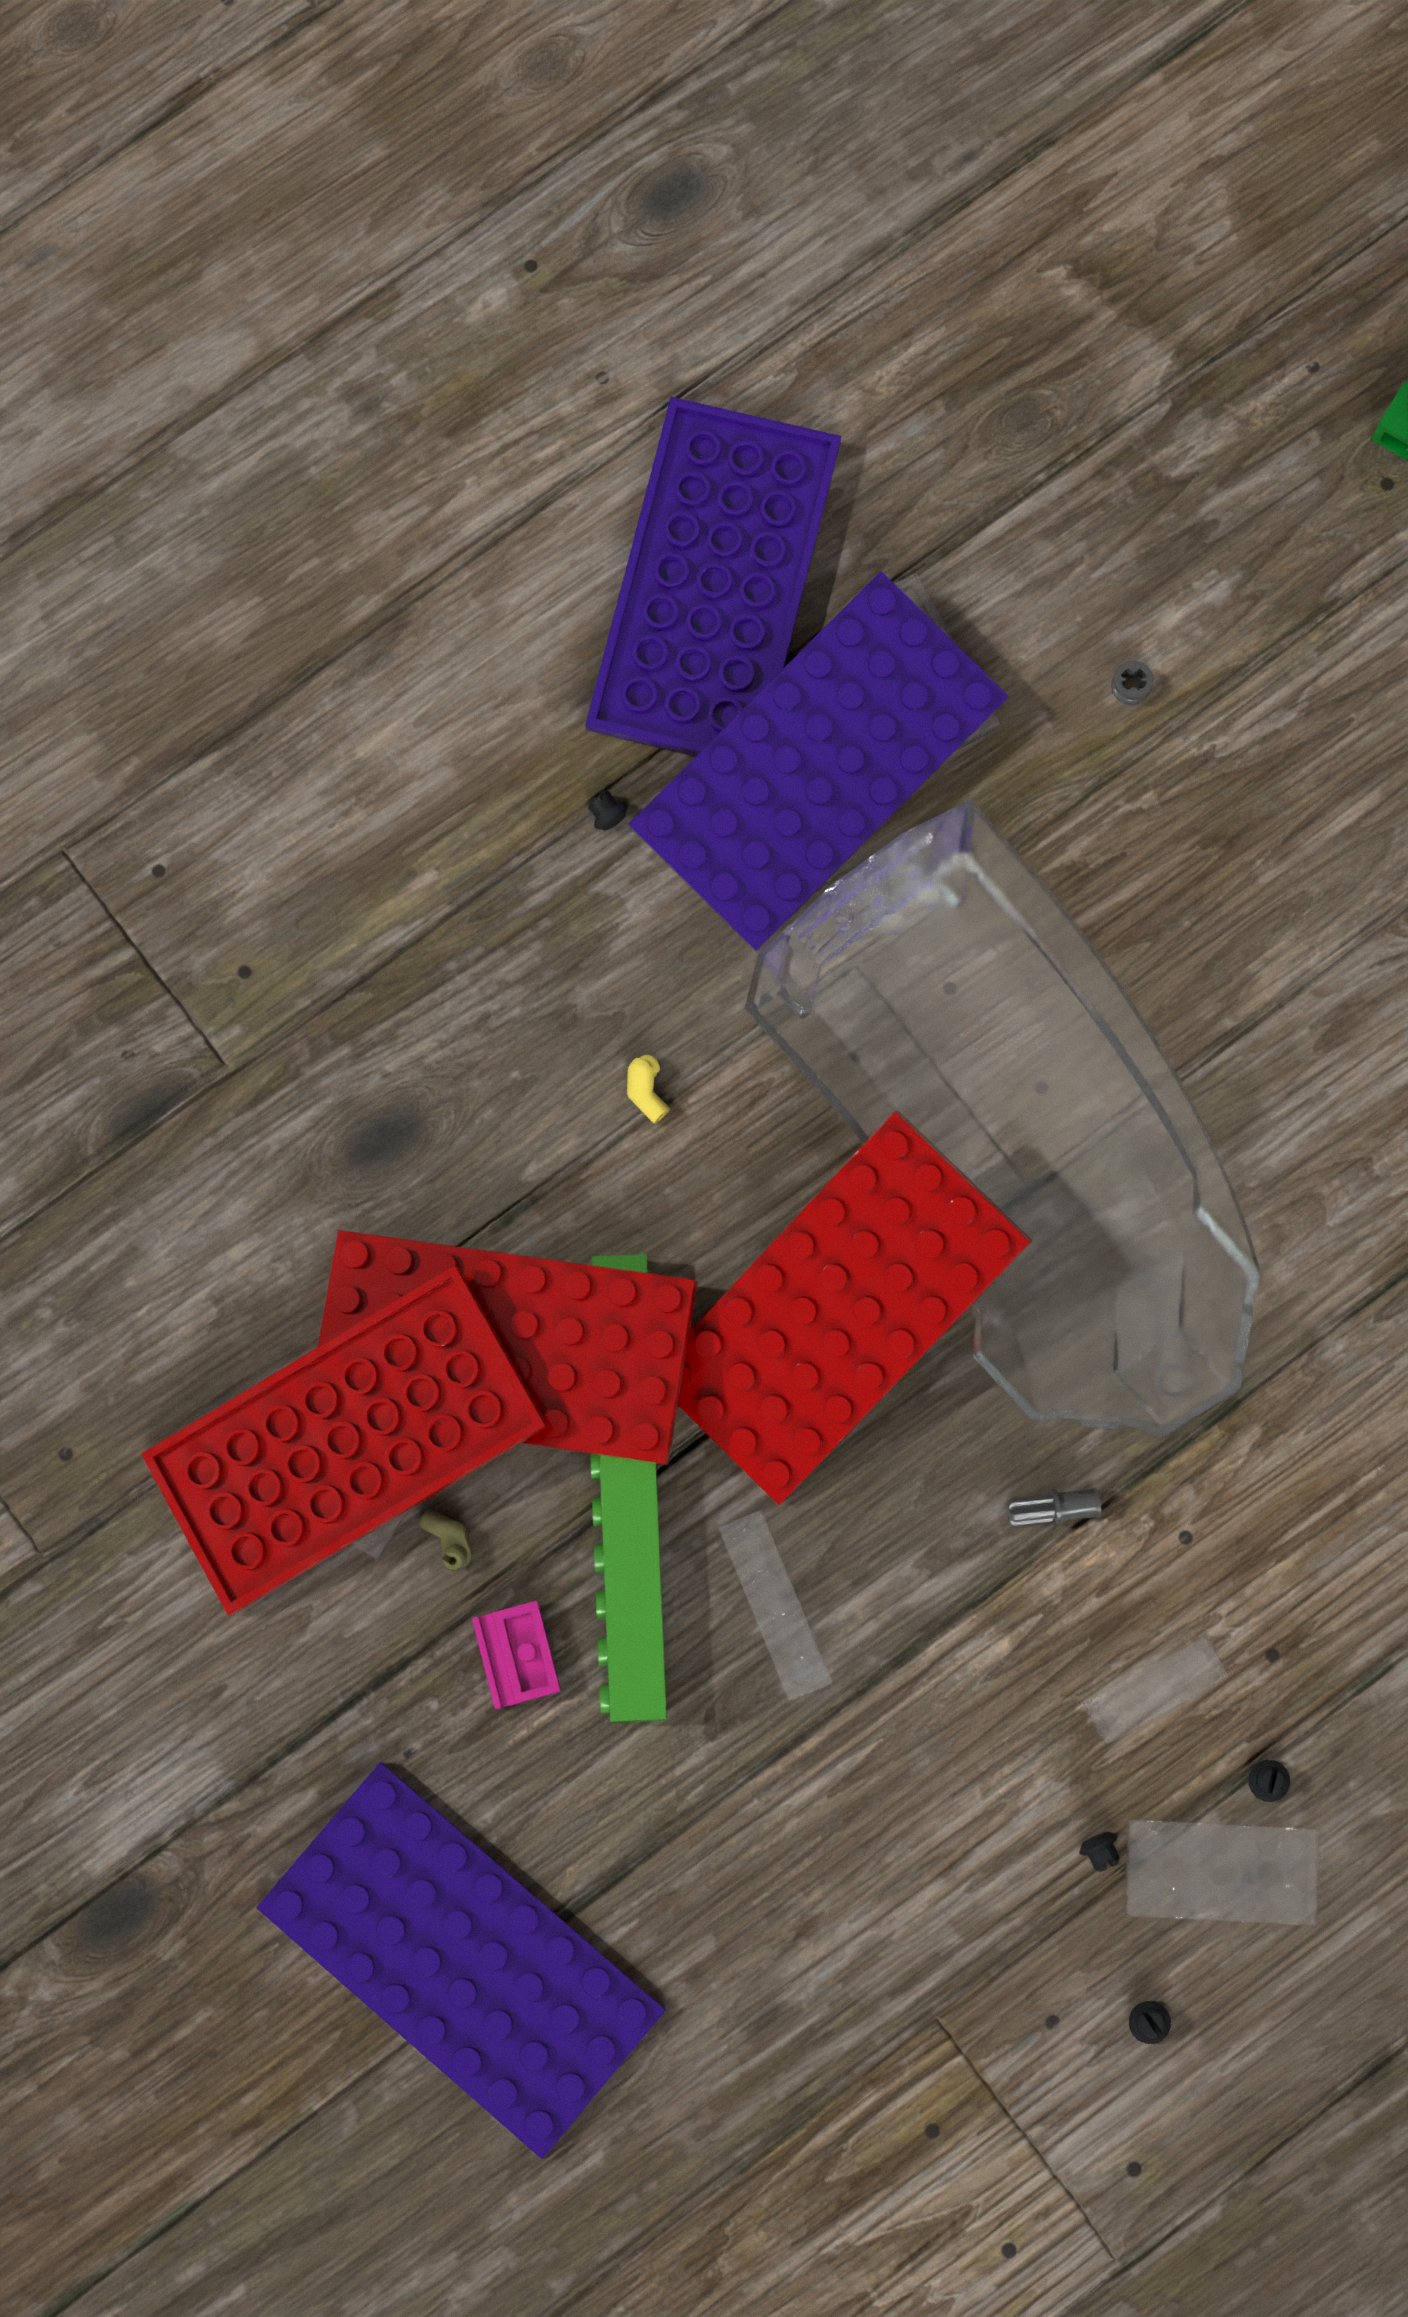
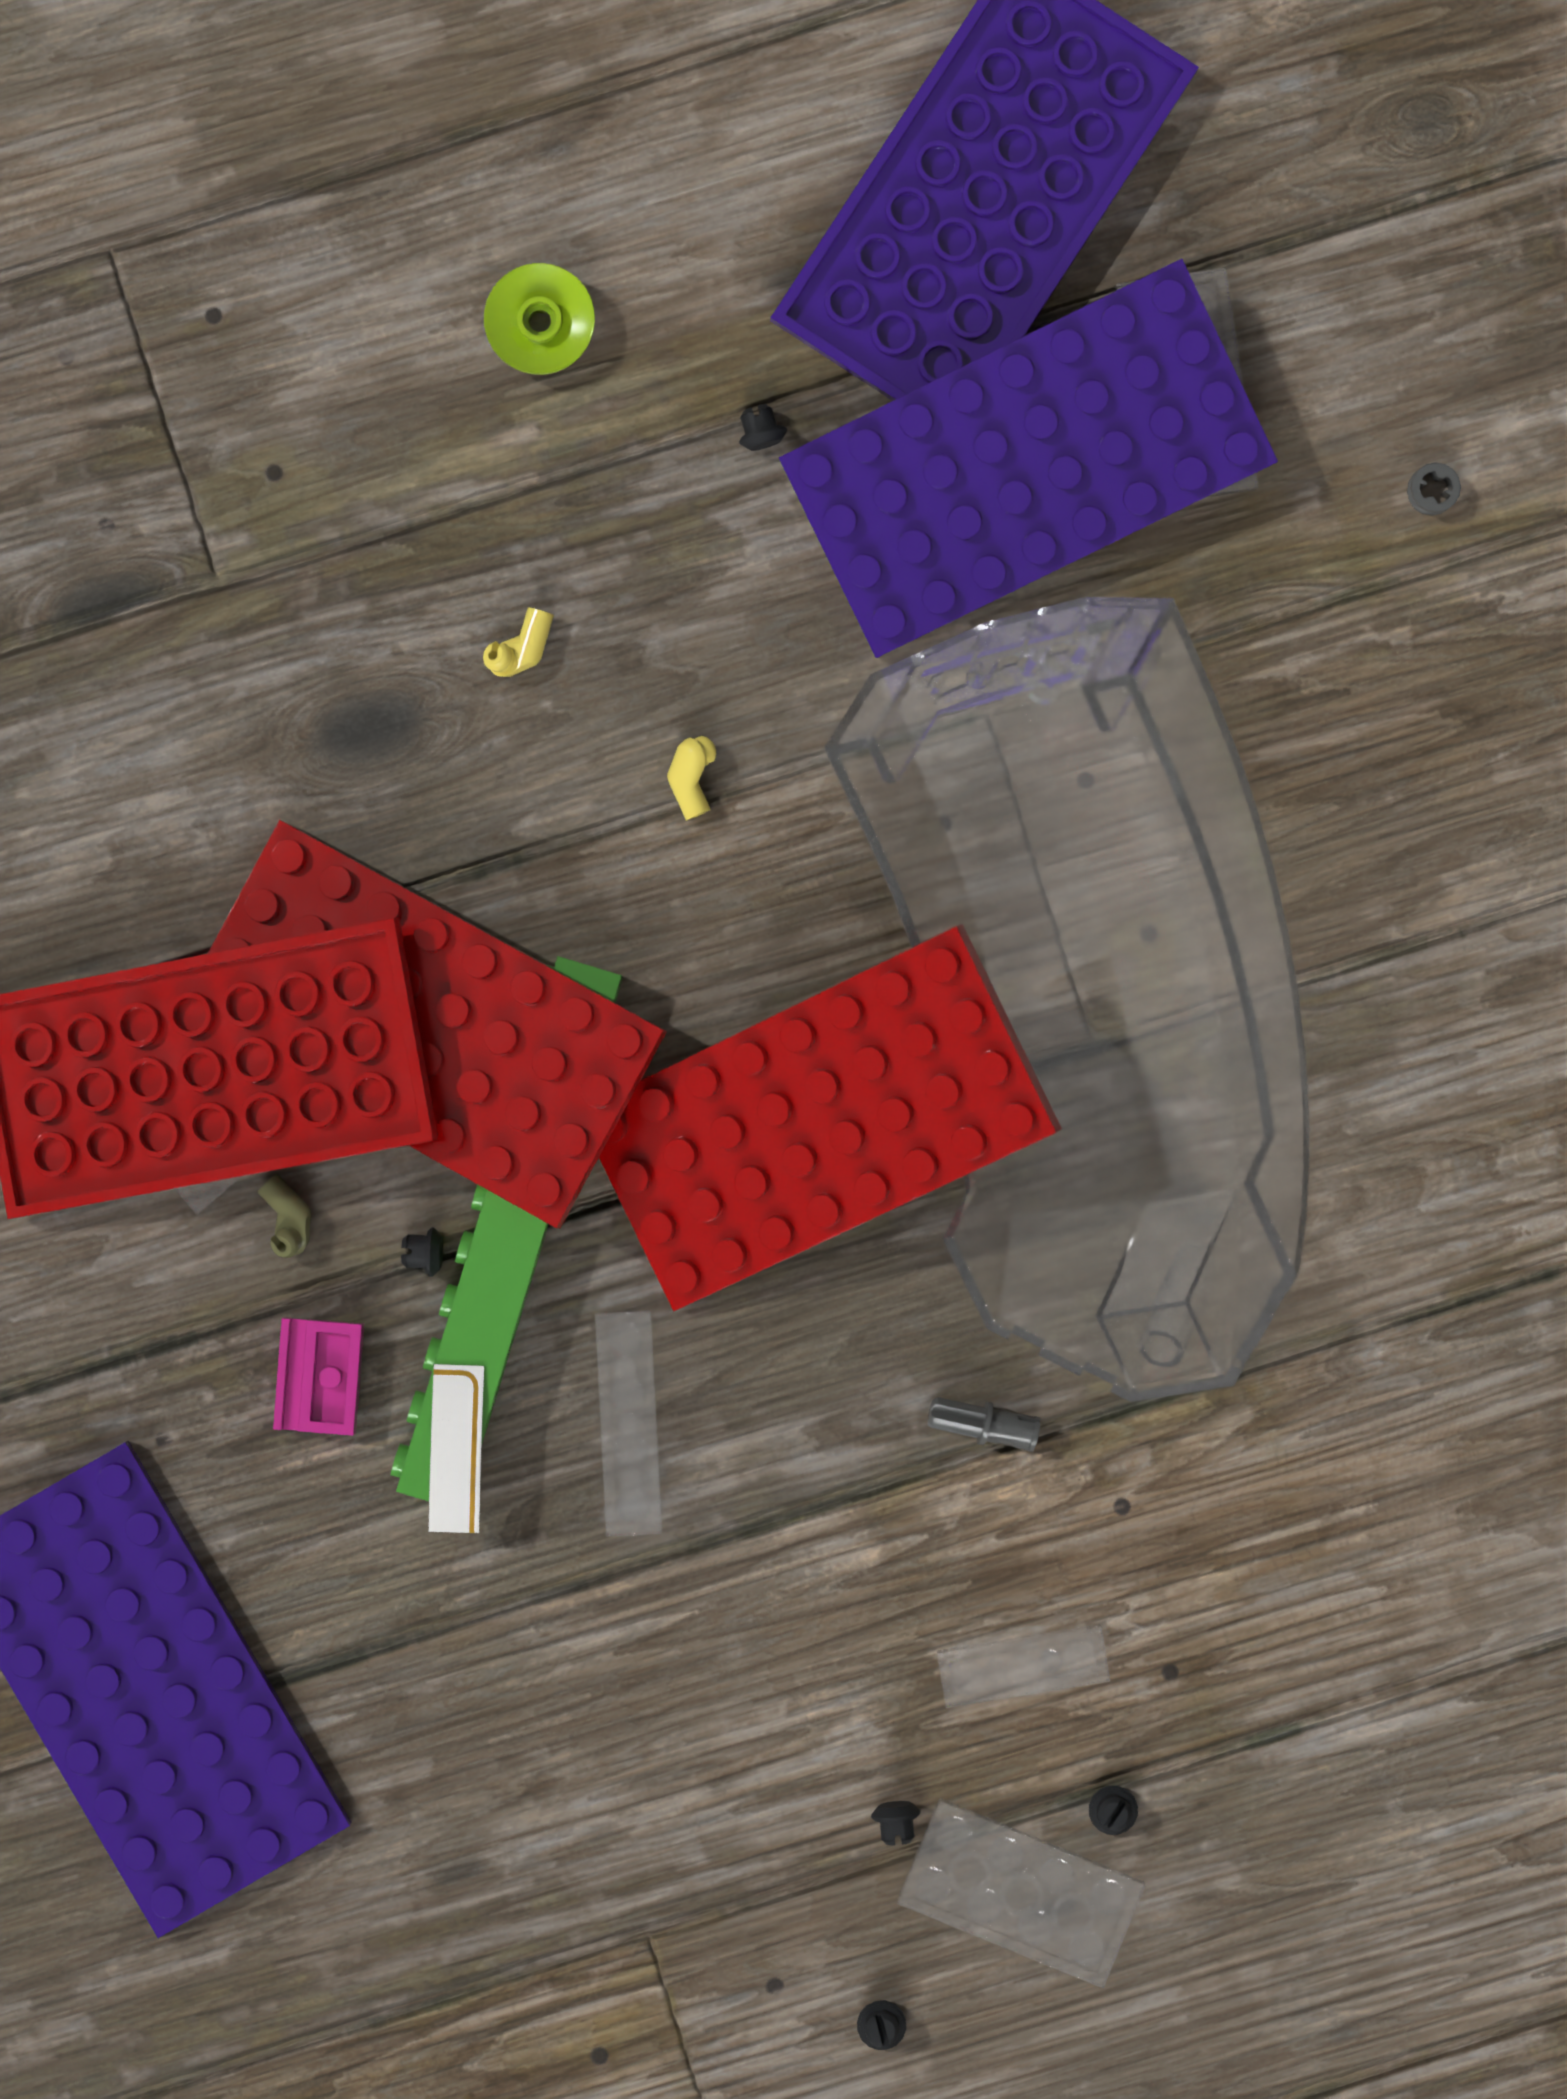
camera: 20 degrees right, 10 degrees up
none -> black piece [401,1227,443,1277]
none -> white sticker [429,1364,484,1533]
none -> light yellow arm [483,607,554,677]
none -> lime dish [484,263,595,375]

